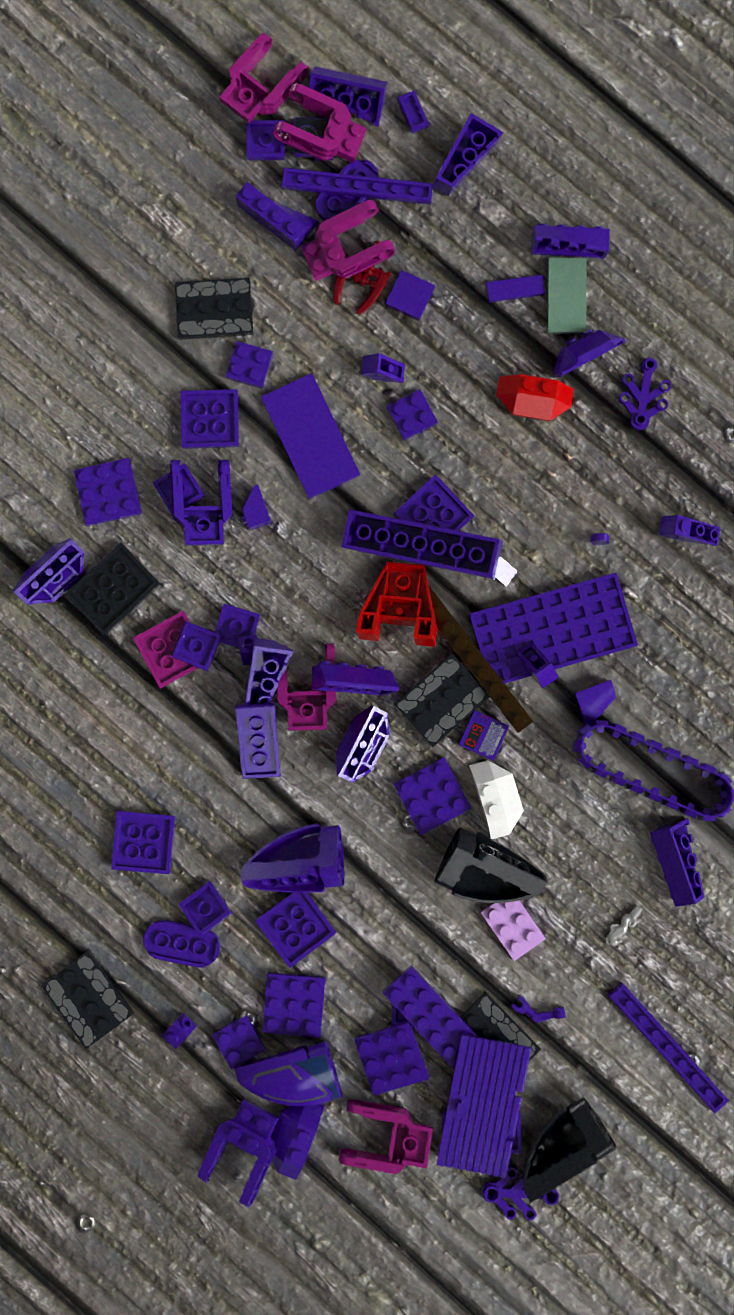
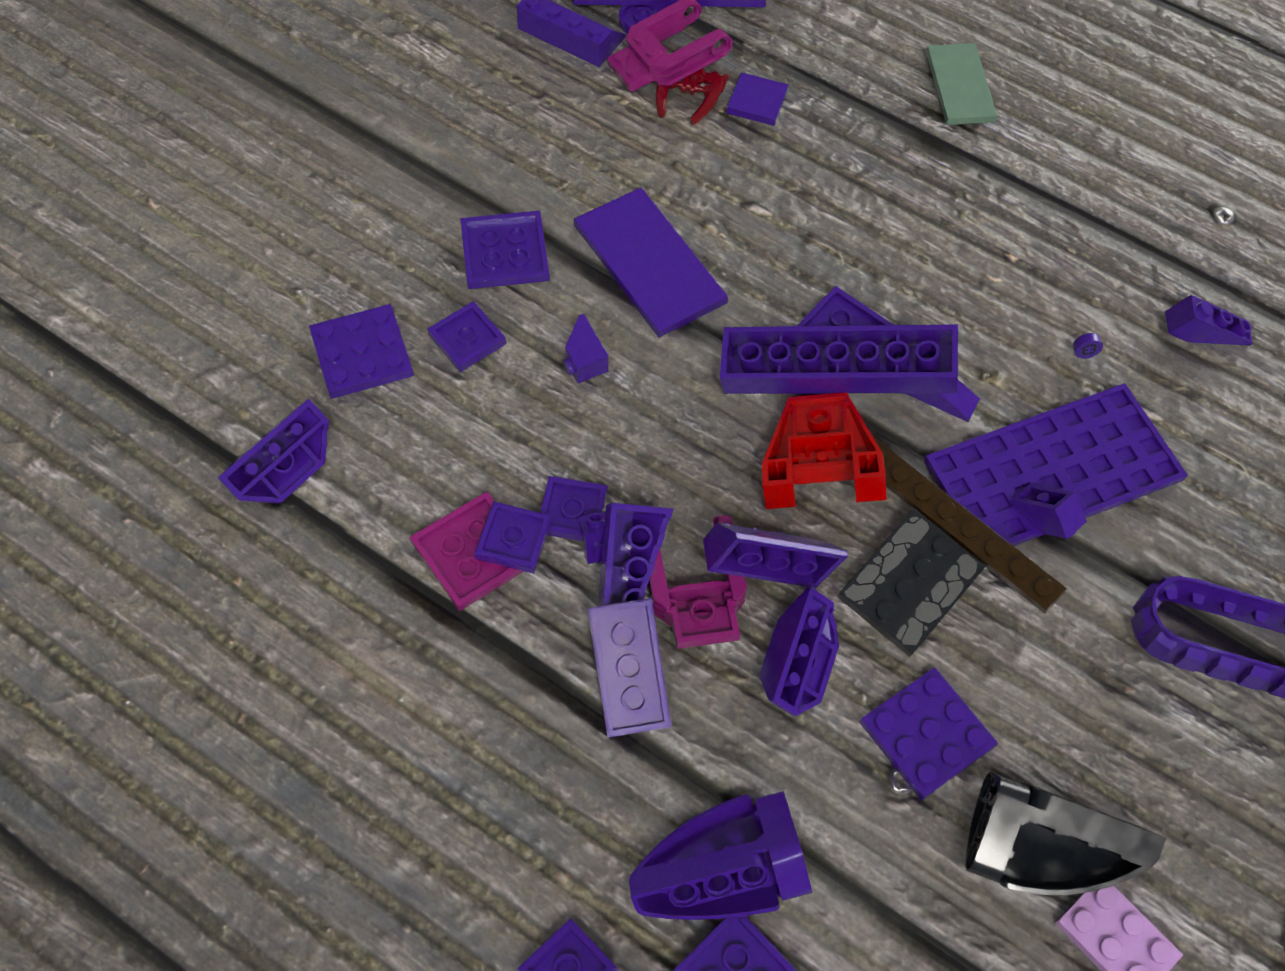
camera: 10 degrees left, 25 degrees down
black plate [65,542,161,636] -> none
dark purple plate [111,811,176,874] -> none
dark purple plate [170,460,232,546] -> none
black plate [175,277,254,340] -> none
dark purple plate [226,341,273,389] -> none
dark purple slope [361,353,405,383] -> none
dark purple plate [387,389,438,441] -> none
tile [458,710,509,761] -> none
white wedge [469,760,524,839] -> none
dark purple tile [486,275,545,303] -> none
red wedge [496,374,574,421] -> none
dark purple wedge [531,223,610,258] -> none
dark purple wedge [552,329,626,378] -> none
dark purple slope [574,680,616,726] -> none
dark purple plant [618,358,672,430] -> none

